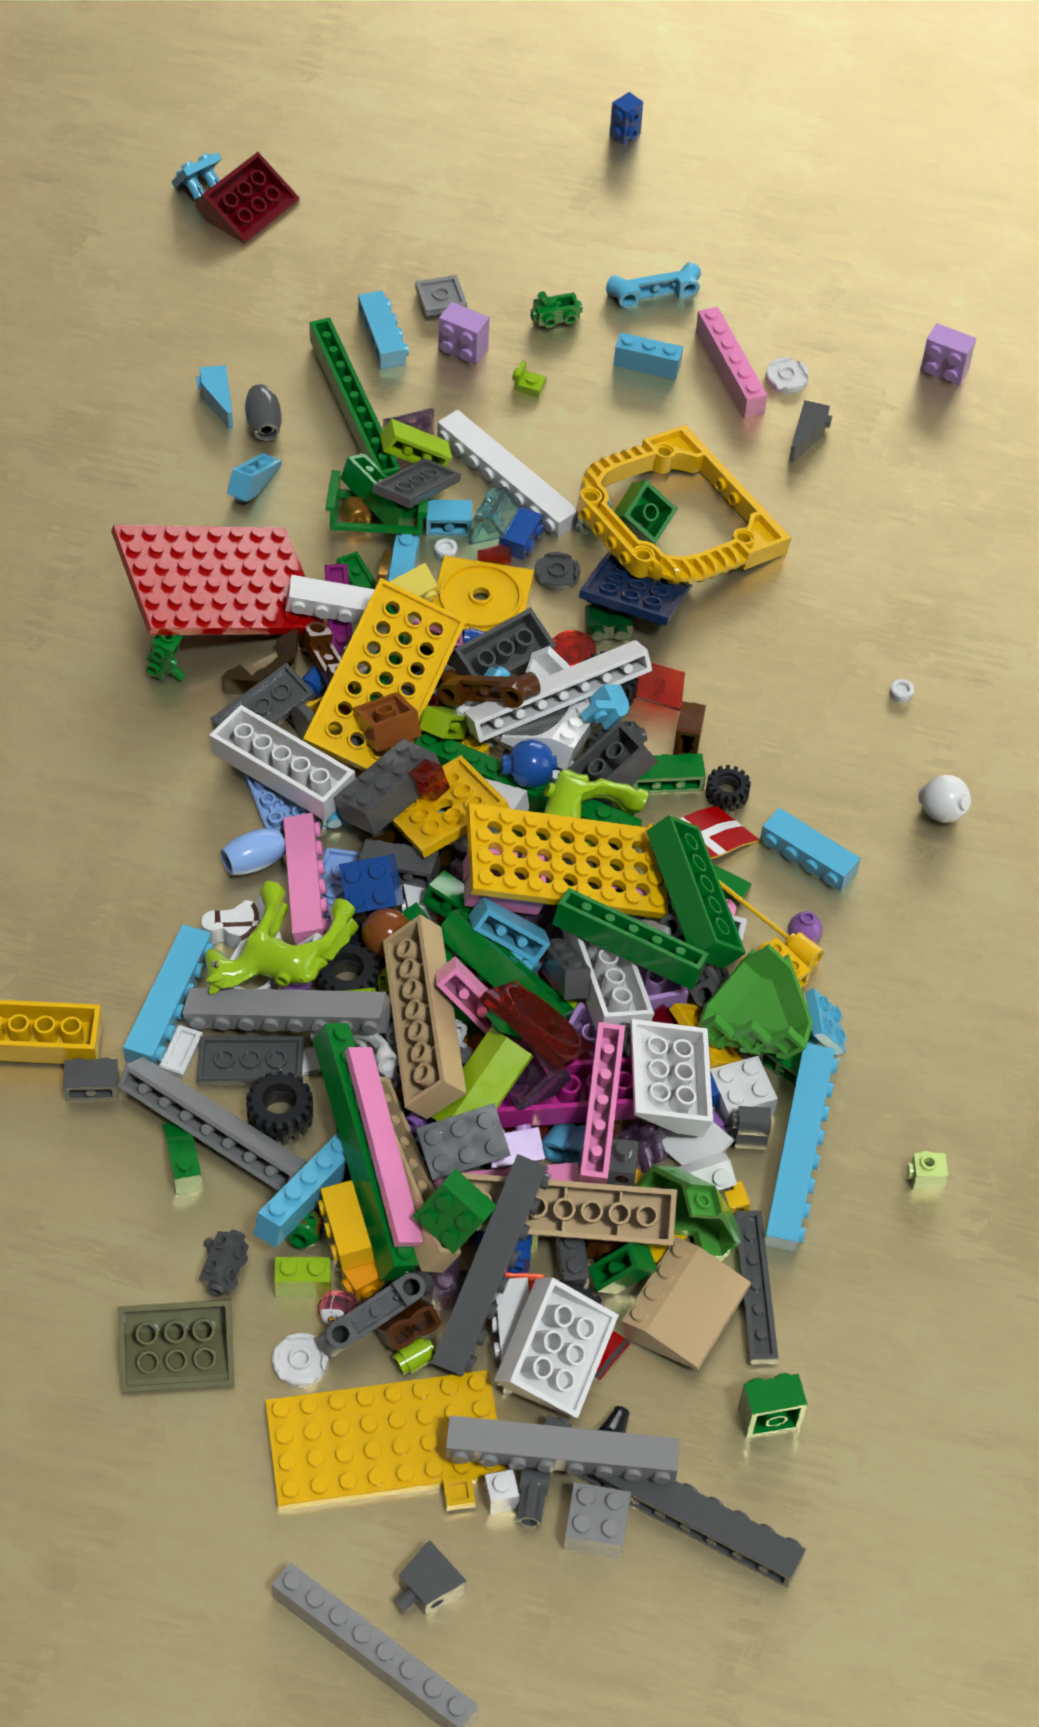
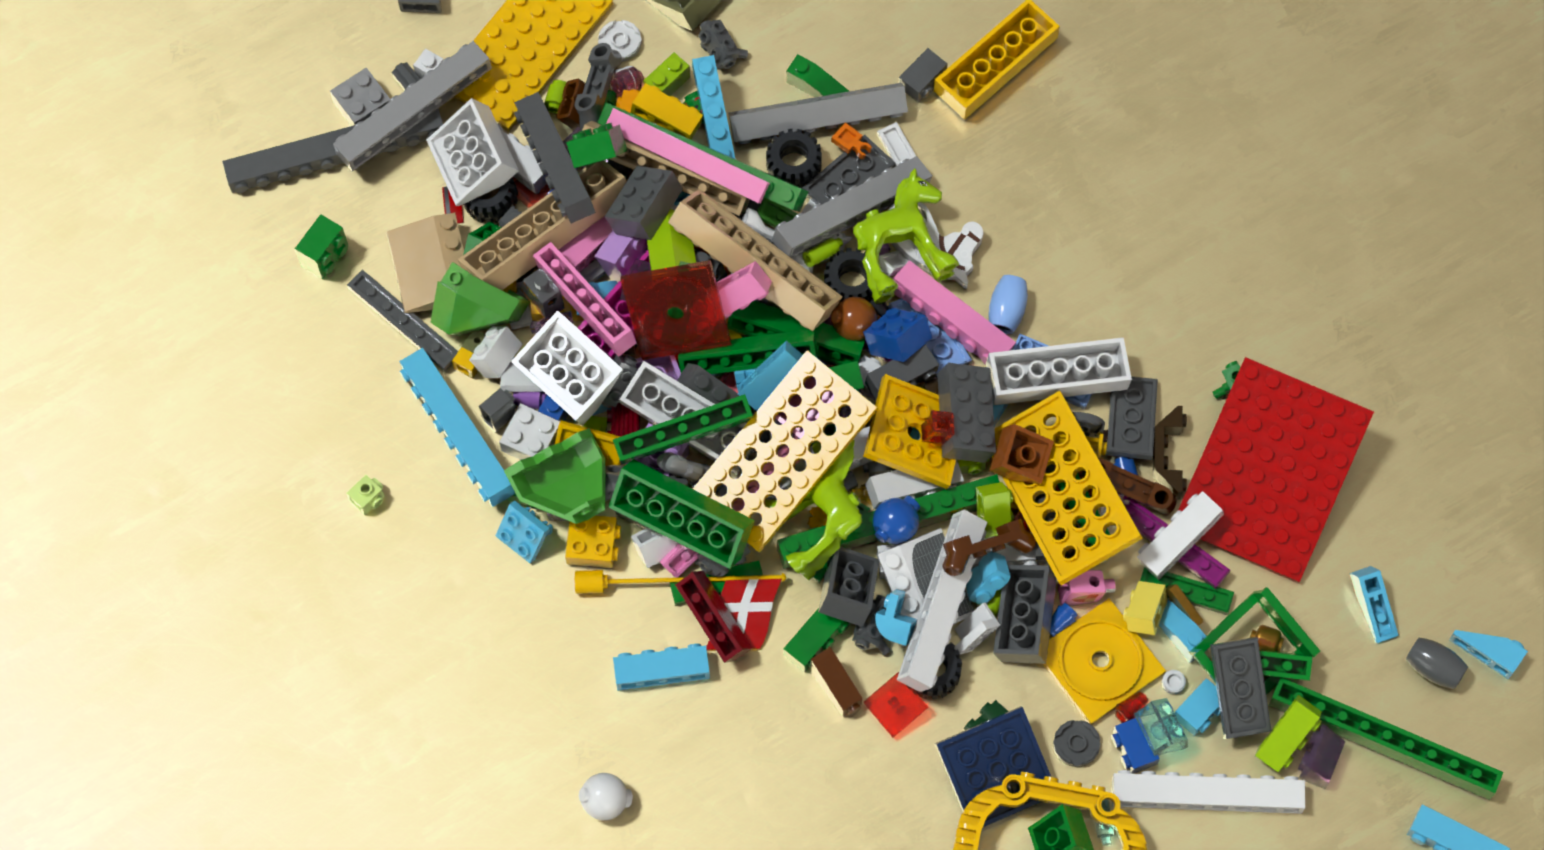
camera: 140 degrees right, 15 degrees up
medium azure brick [123,924,215,1065] -> none
yellow plate [443,1476,476,1511] -> none
clear red tile [553,630,596,666] -> none
black cone [598,1406,630,1433] -> none
black tyre [705,765,751,811] -> none
medium lavender brick [788,911,823,943] -> none
none -> dark red brick [675,571,752,663]
none -> orange plate [831,123,872,160]

